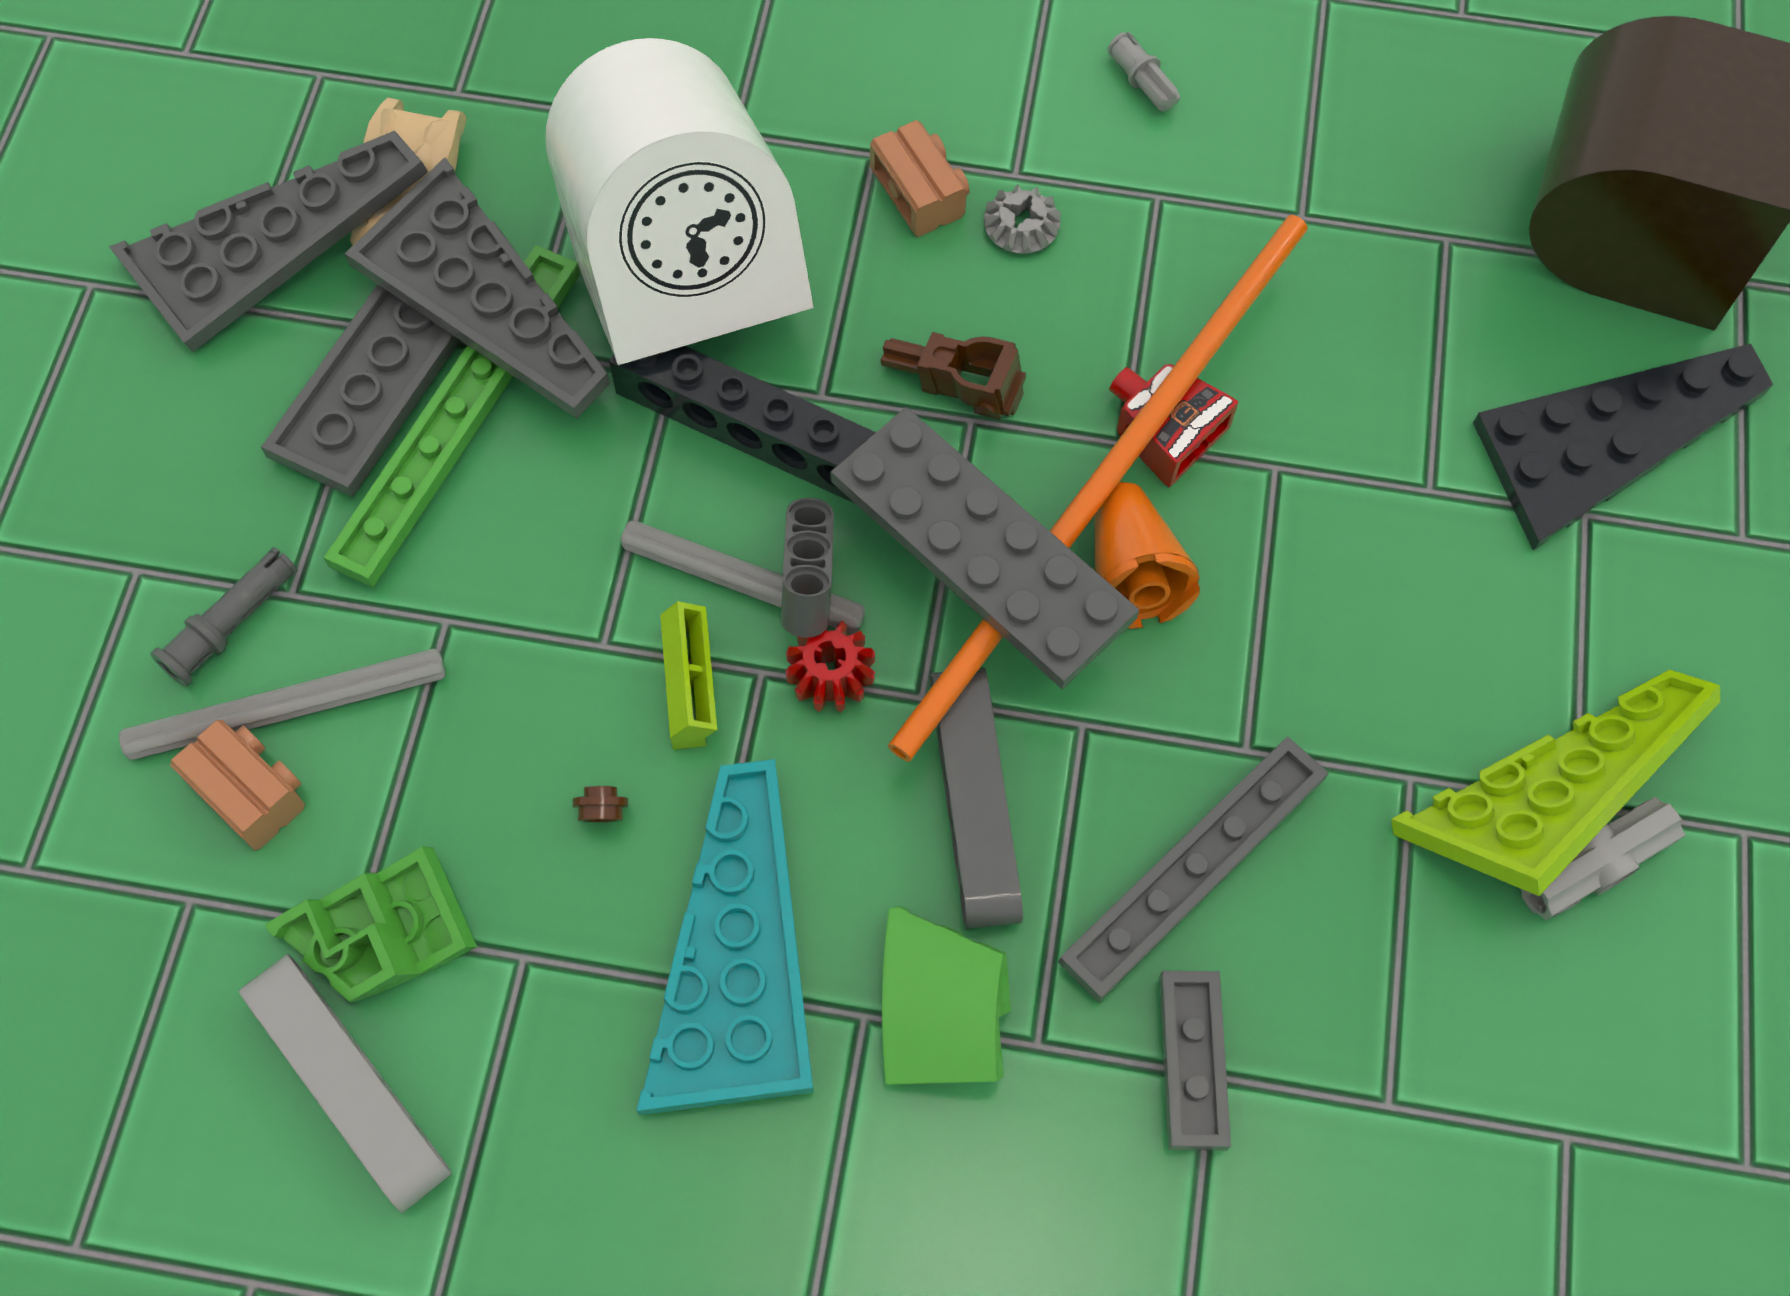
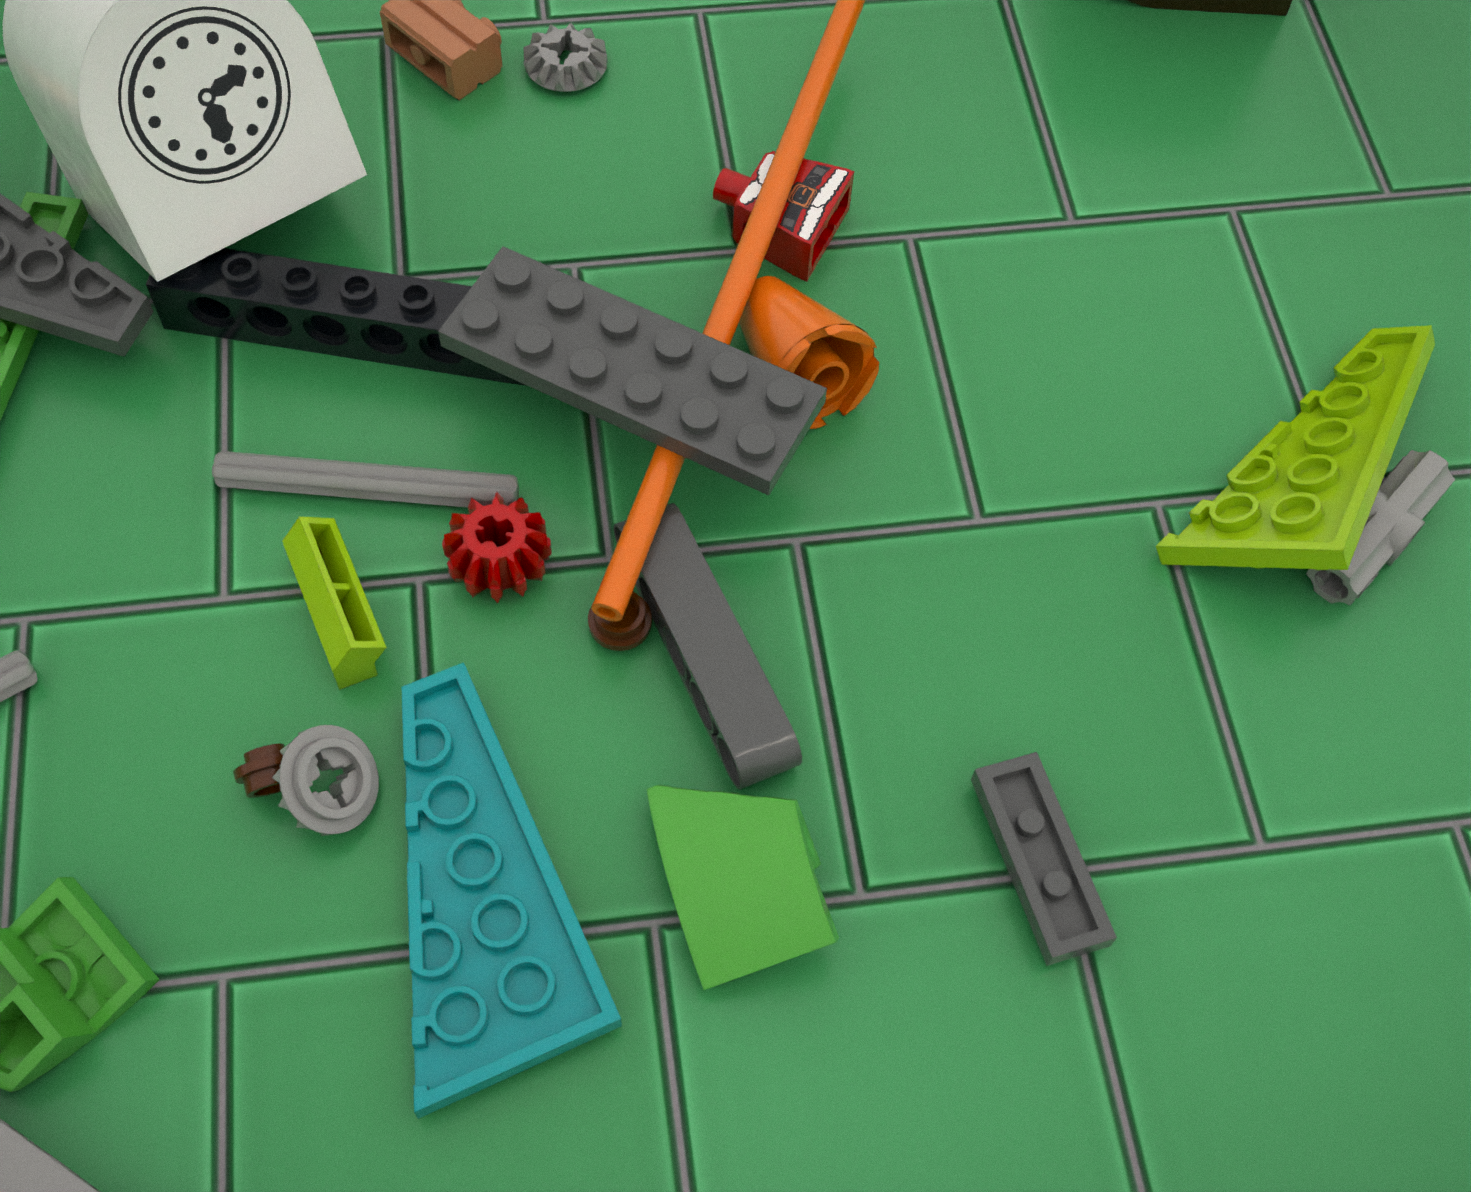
camera: 20 degrees left, 5 degrees down
dark grey beam [781,497,834,638] -> none
reddish brown piece [880,332,1026,420] -> none
dark grey plate [1058,736,1329,1003] -> none
black wing [1473,344,1773,551] -> none
none -> light grey gear [272,725,379,836]
none -> reddish brown plate [588,591,652,651]

